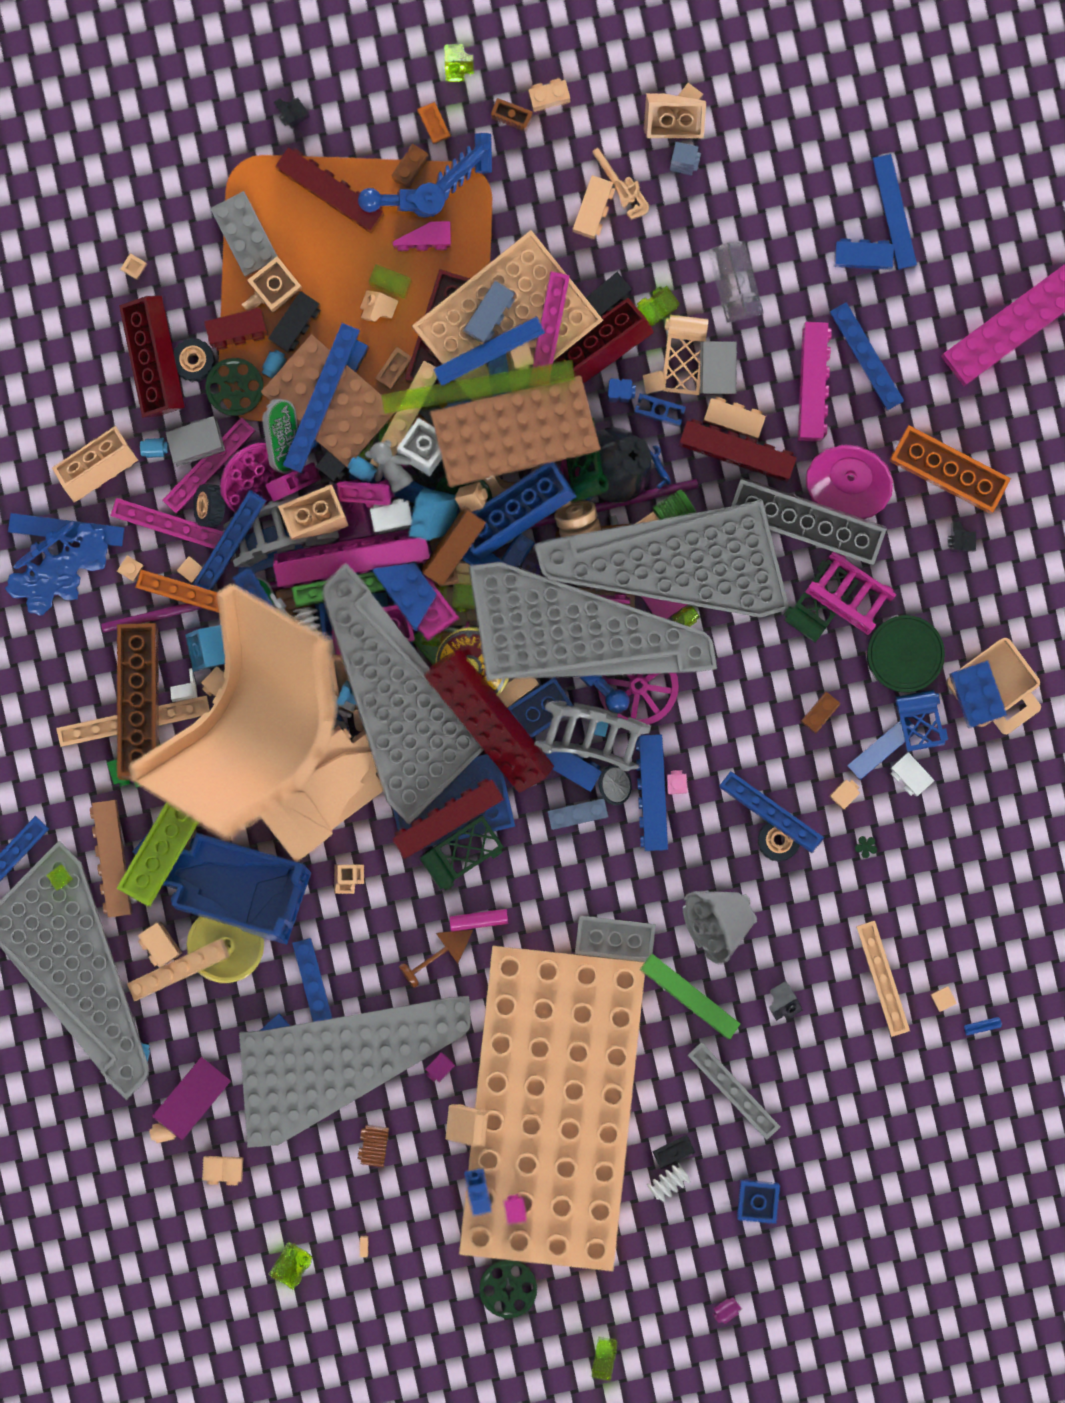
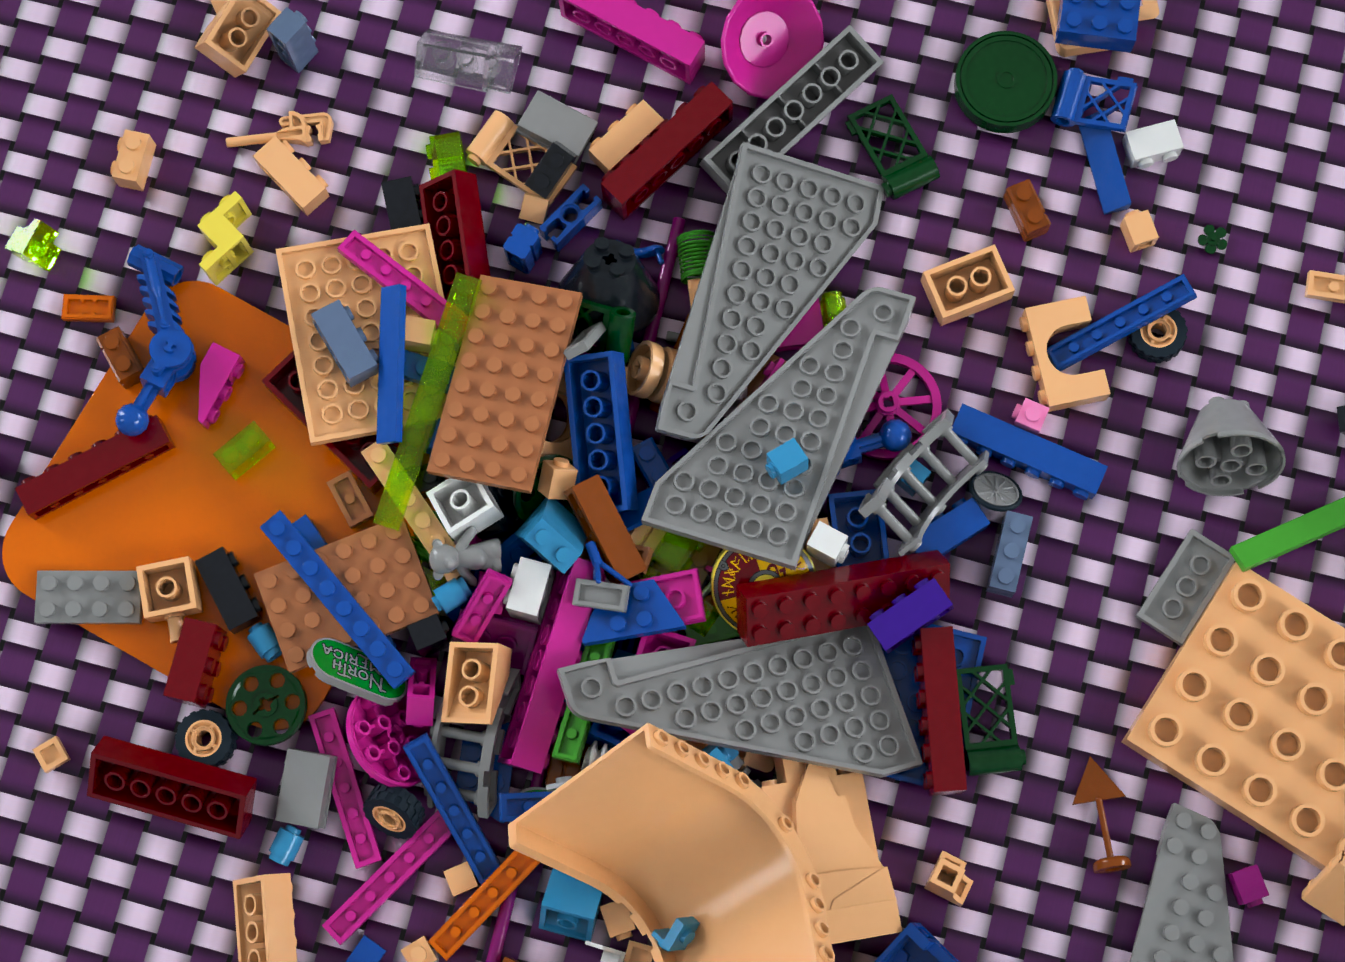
camera: 60 degrees left, 10 degrees down
light nougat brick [360,291,398,322] -> none
dark pink piece [449,909,508,932] -> none
dark orange brick [491,98,533,132] -> none
dark pink fence [805,552,897,635] -> none
none -> light yellow bracket [197,191,254,286]
none -> black brick [524,141,578,199]
none -> light grey tile [564,322,607,361]
none -> light grey tile [572,578,631,613]
none -> blue plant [585,541,633,587]
none -> dark azure bracket [651,916,700,952]
none -> dark azure brick [765,438,808,485]
none -> white brick [806,521,850,568]
none -> dark purple slope [867,577,954,654]
none -> light nougat brick [921,244,1015,327]
none -> light nougat arch [1019,296,1111,412]

